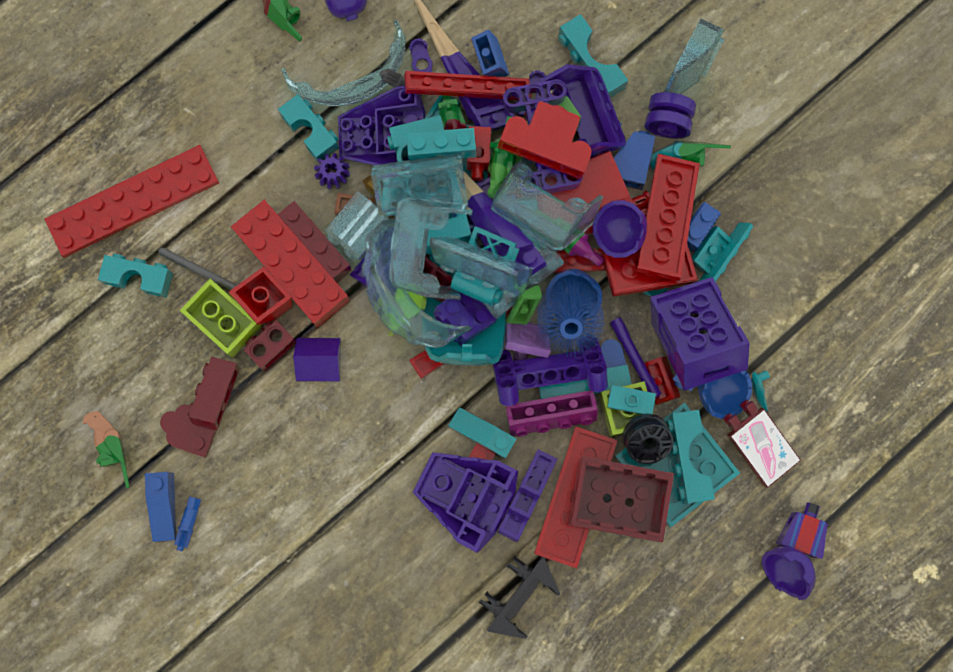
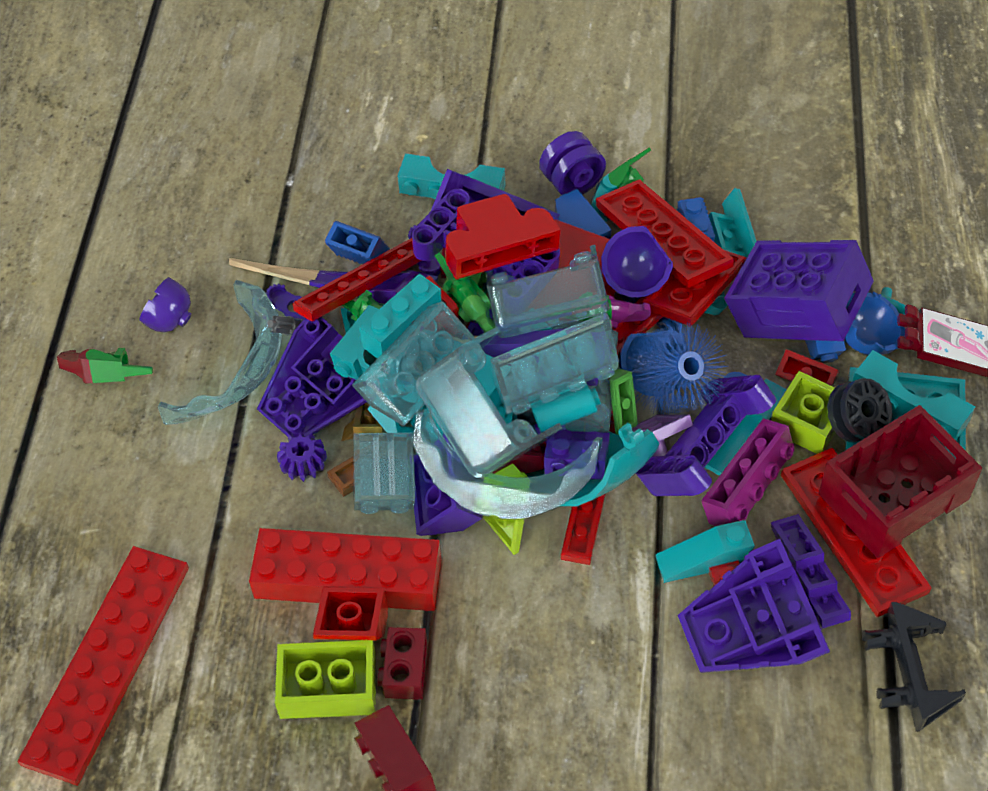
camera: 40 degrees left, 25 degrees down
teal arch [98,254,173,298] -> none
dark grey bar [158,248,240,291] -> none
teal arch [278,94,339,162] -> none
dark red arch [278,201,352,283] -> none
dark purple slope [293,338,341,382] -> none
teal plate [607,385,656,414] -> none
dark purple piece [610,317,662,398] -> none
clear light blue slope [664,18,725,94] -> none

